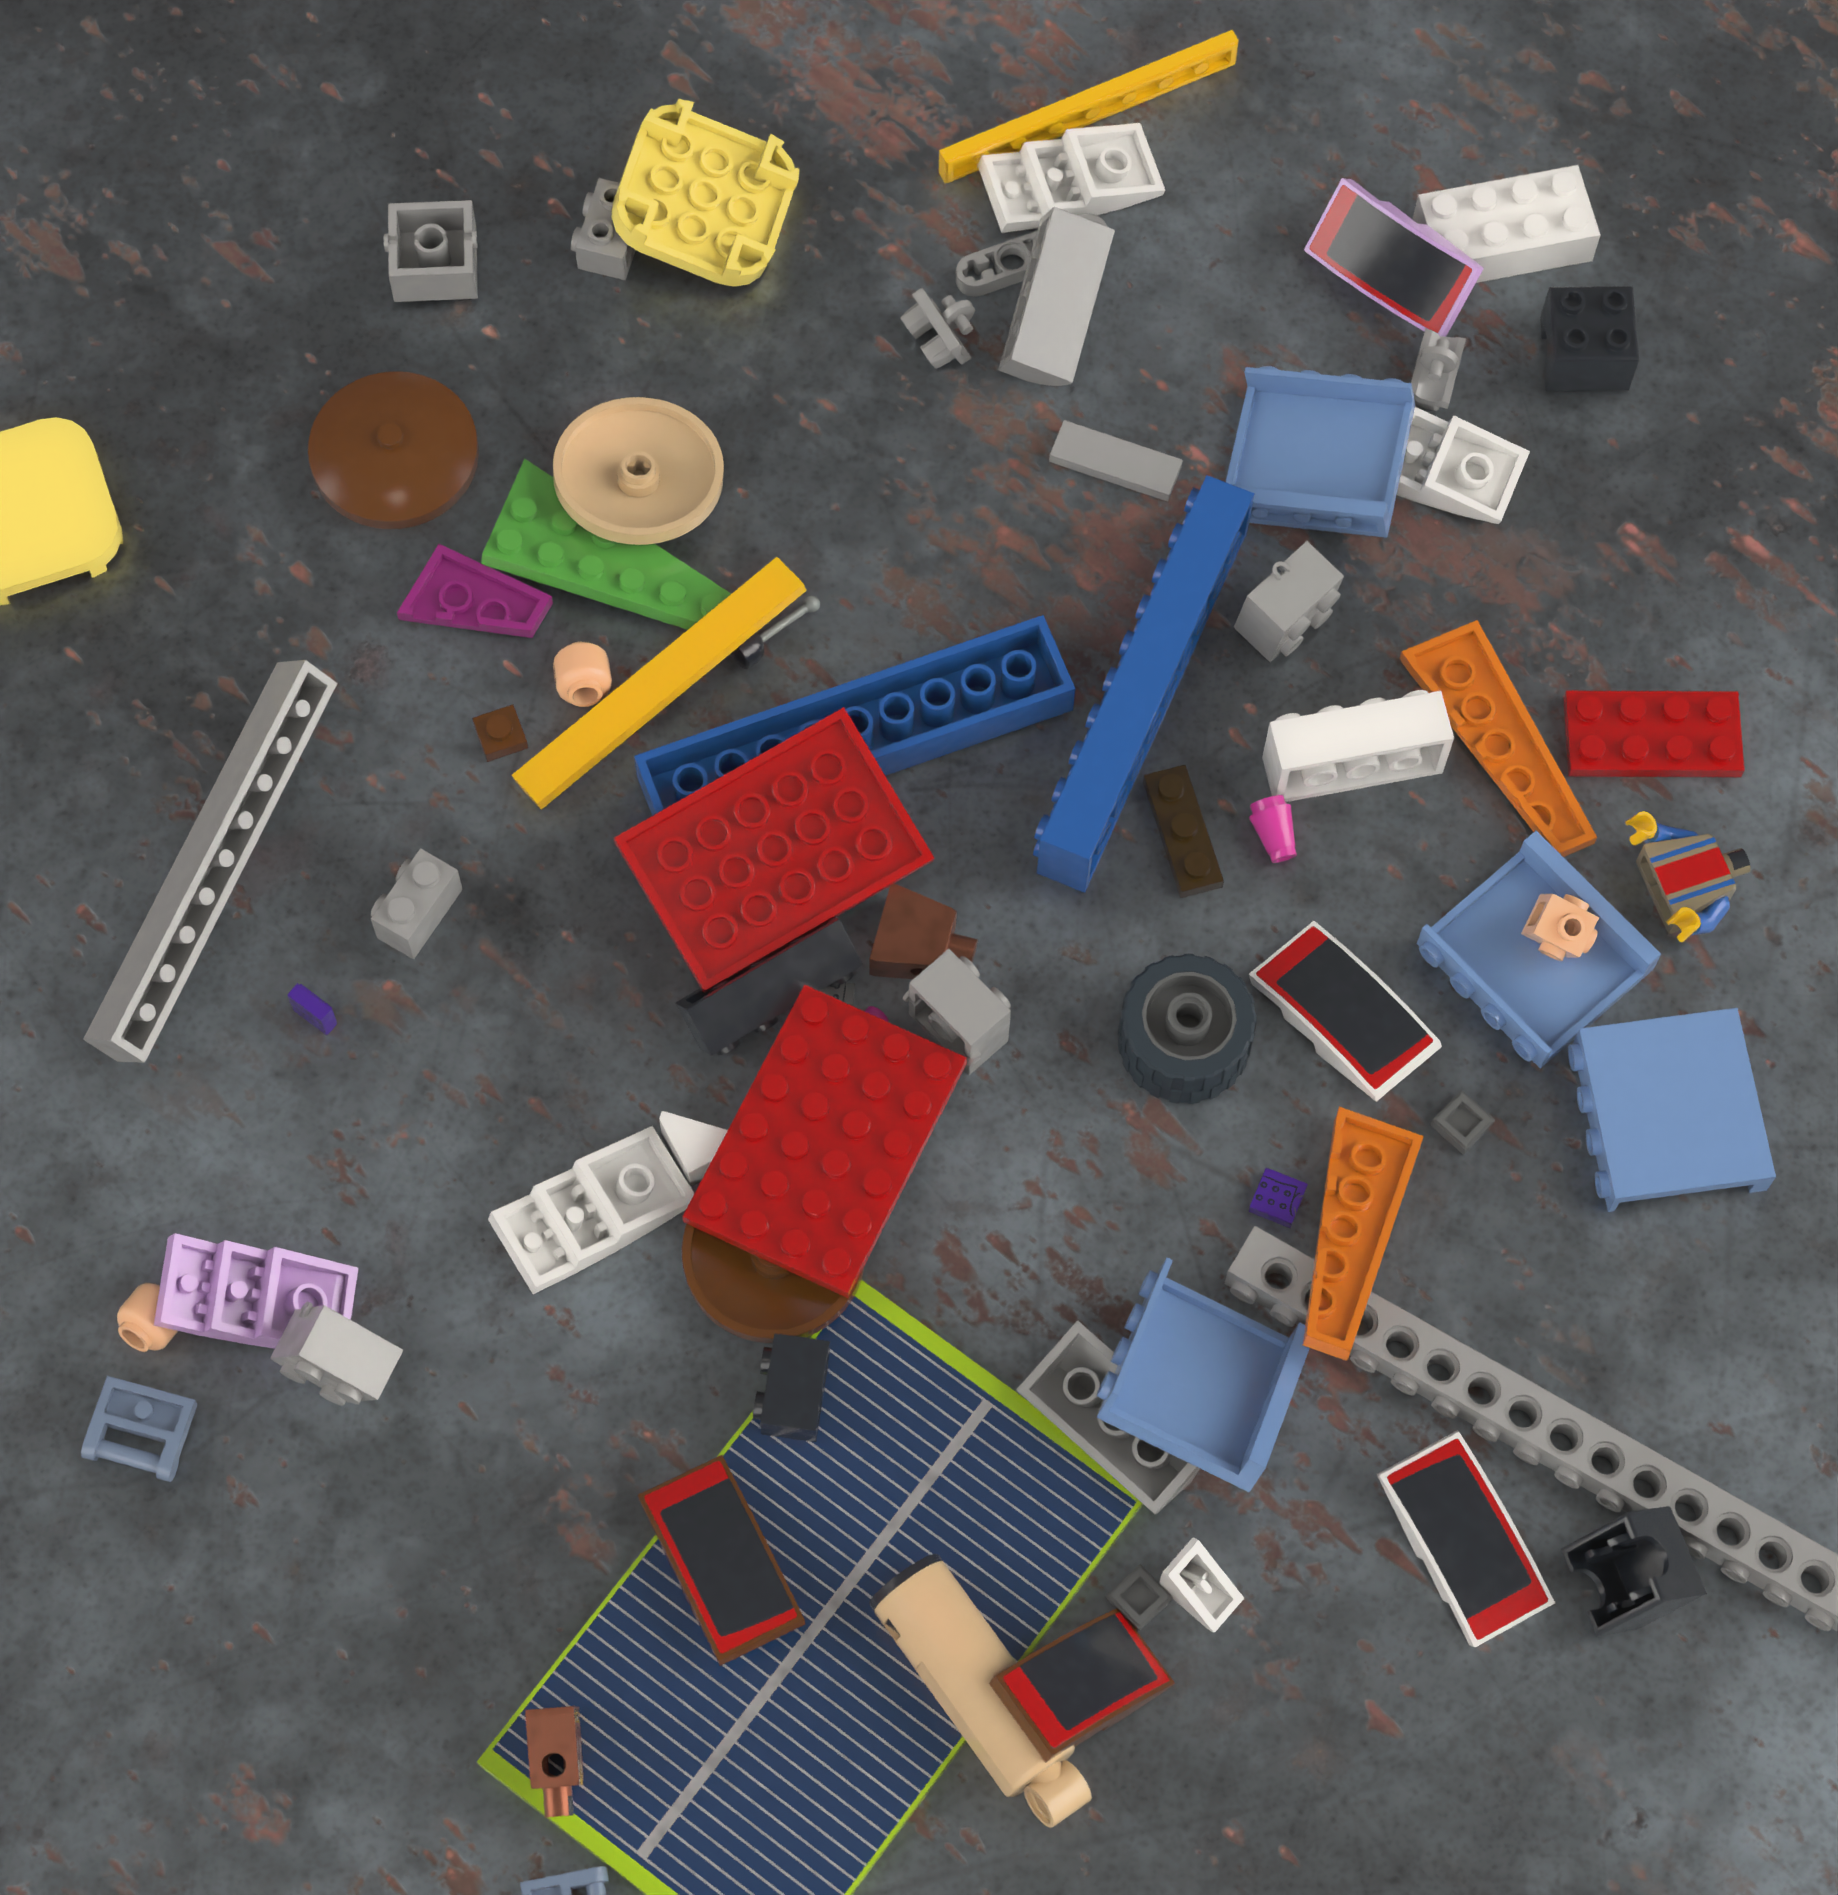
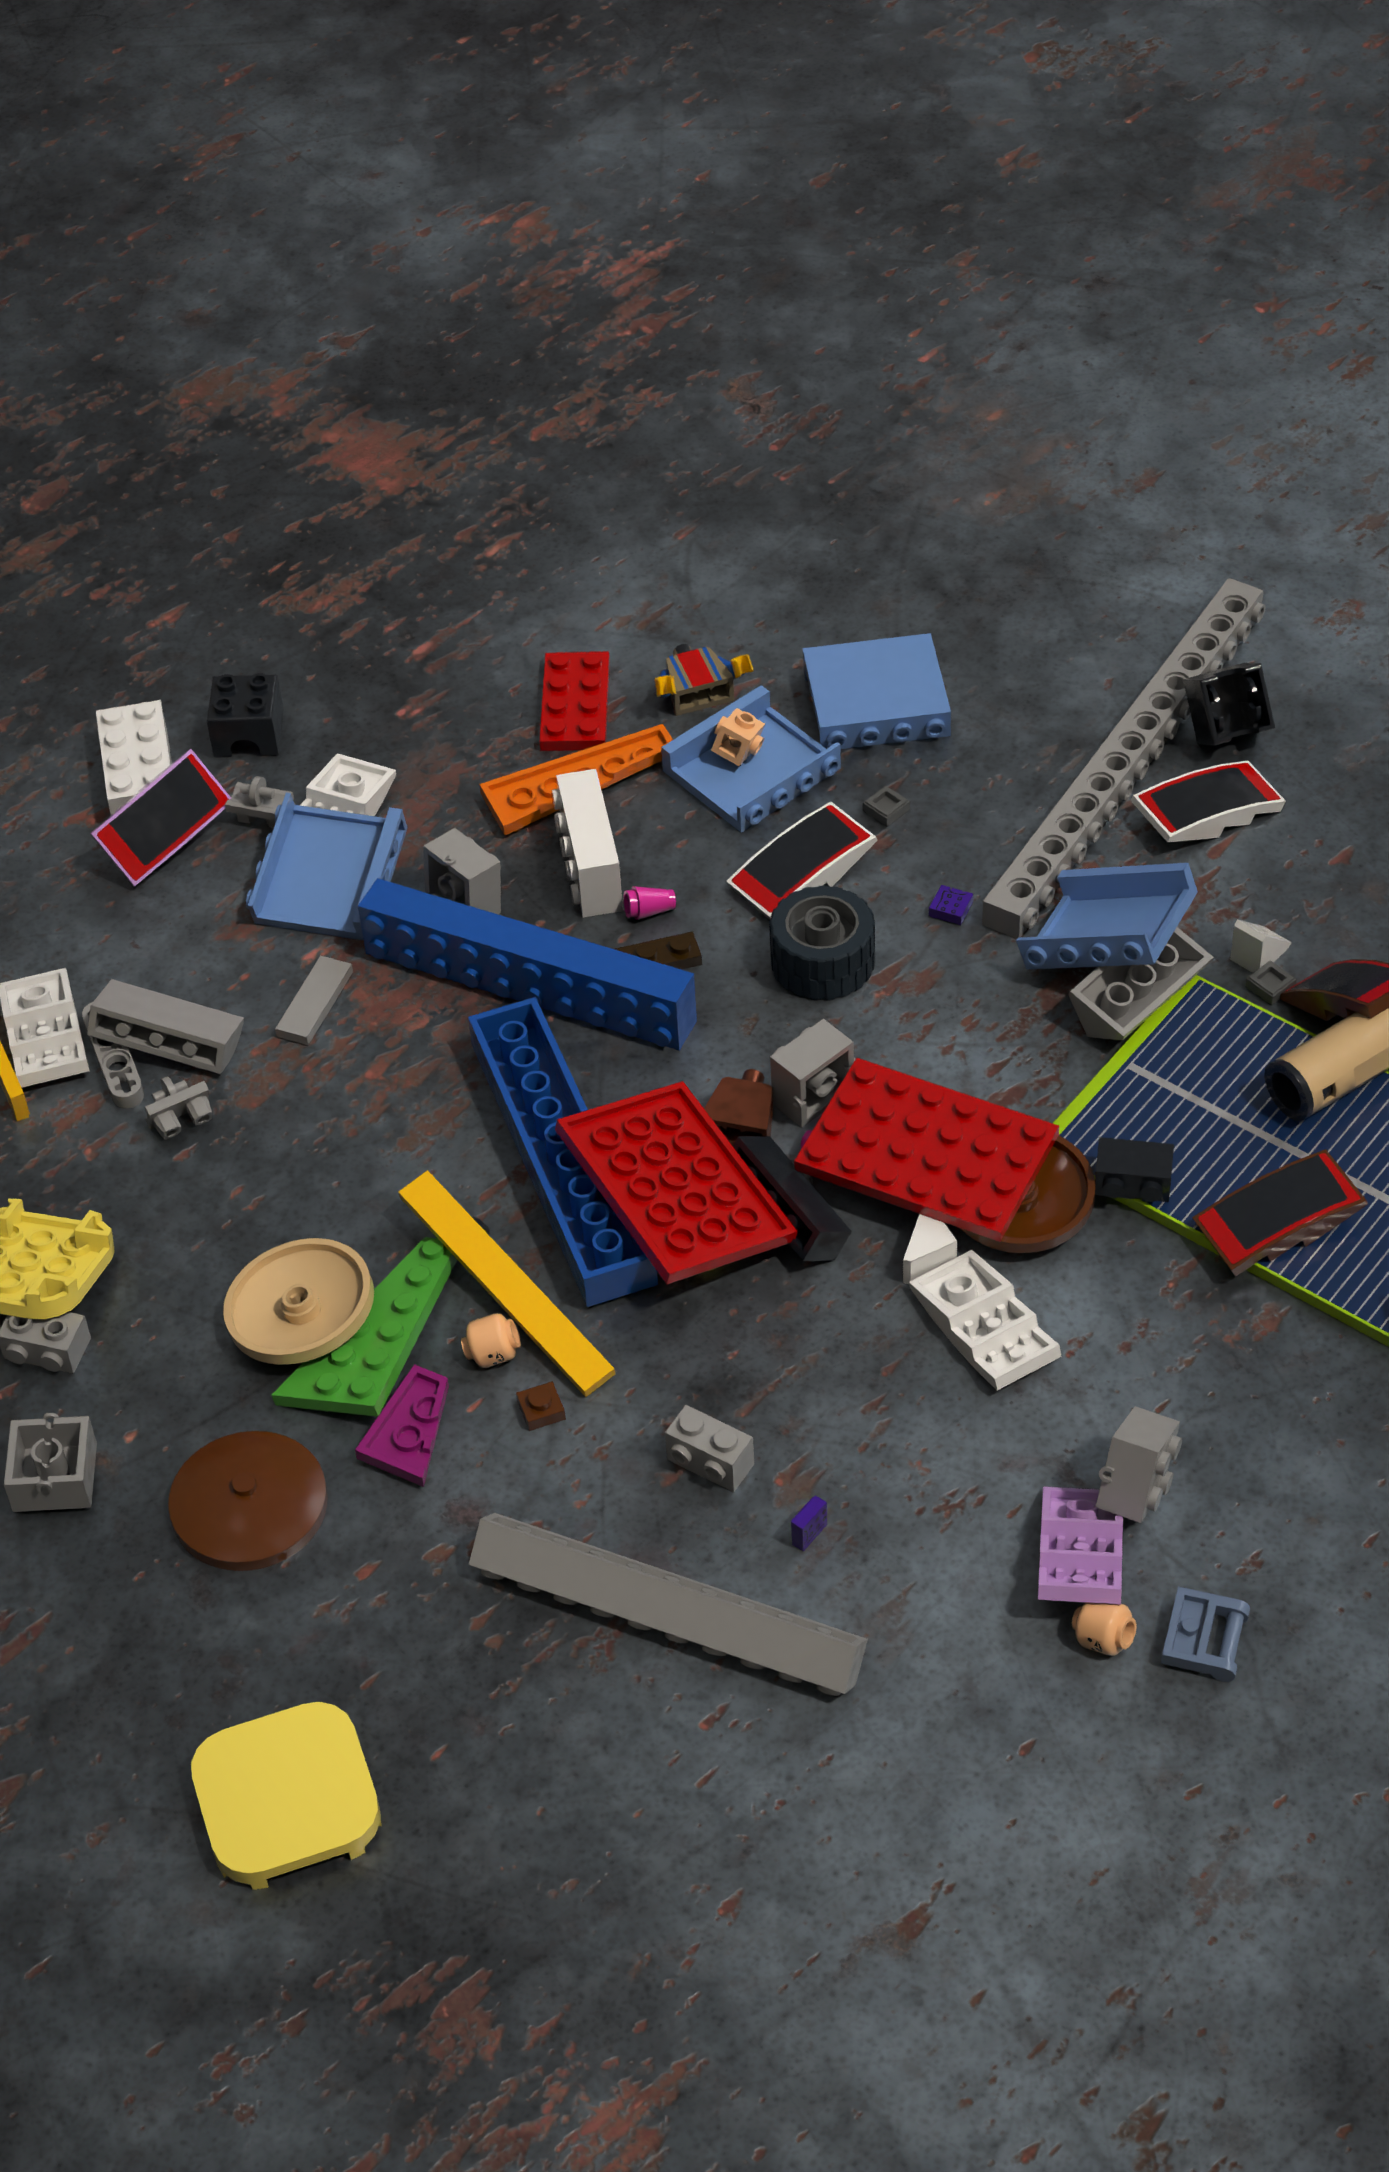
camera: 85 degrees left, 20 degrees down
orange wing [1303,1107,1424,1361] -> none

